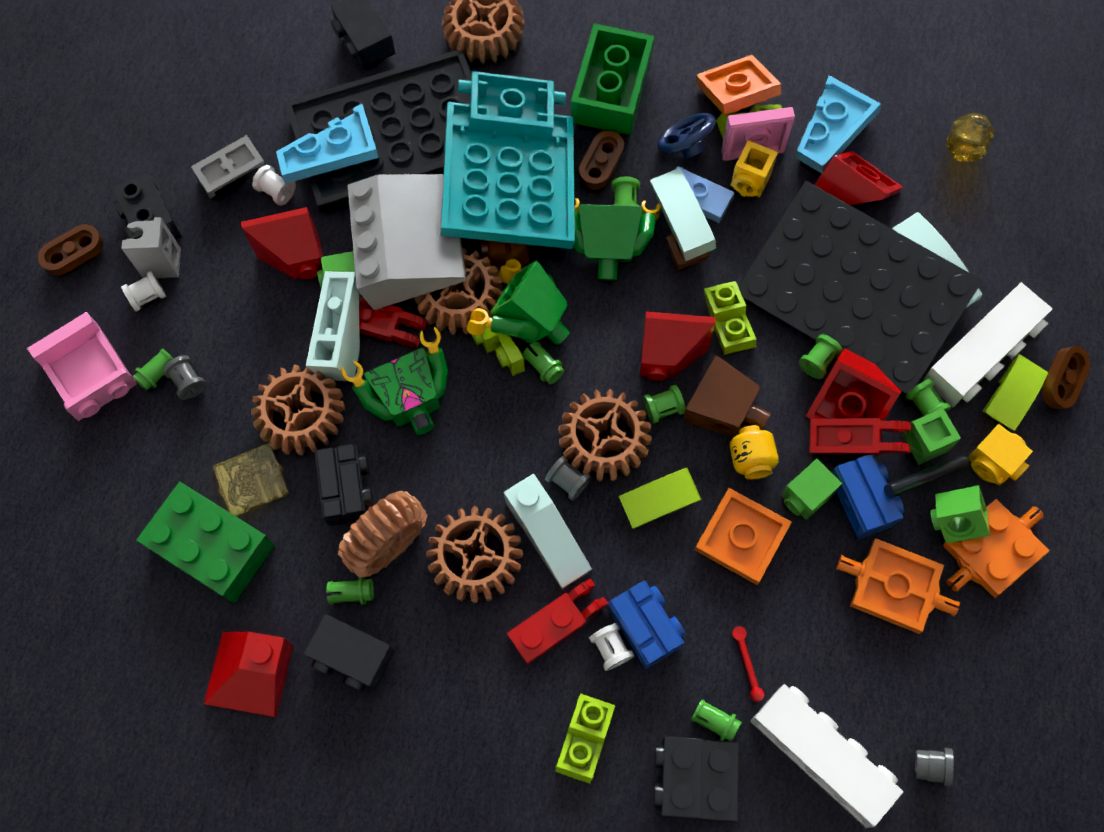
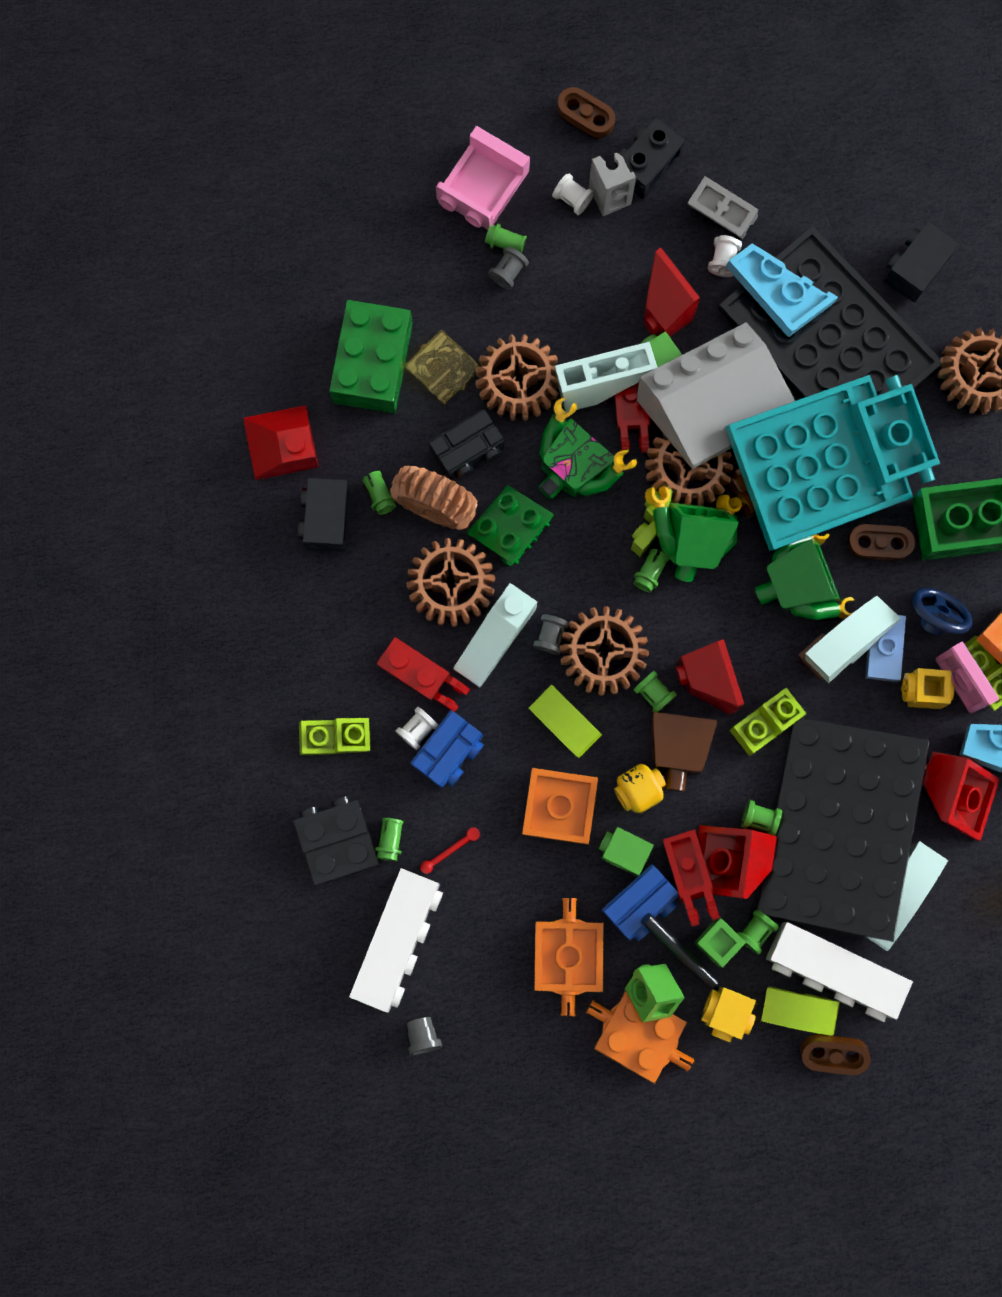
camera: 65 degrees right, 10 degrees up
bright green bush [611,176,640,206] -> none
none -> green hinge [467,485,554,567]

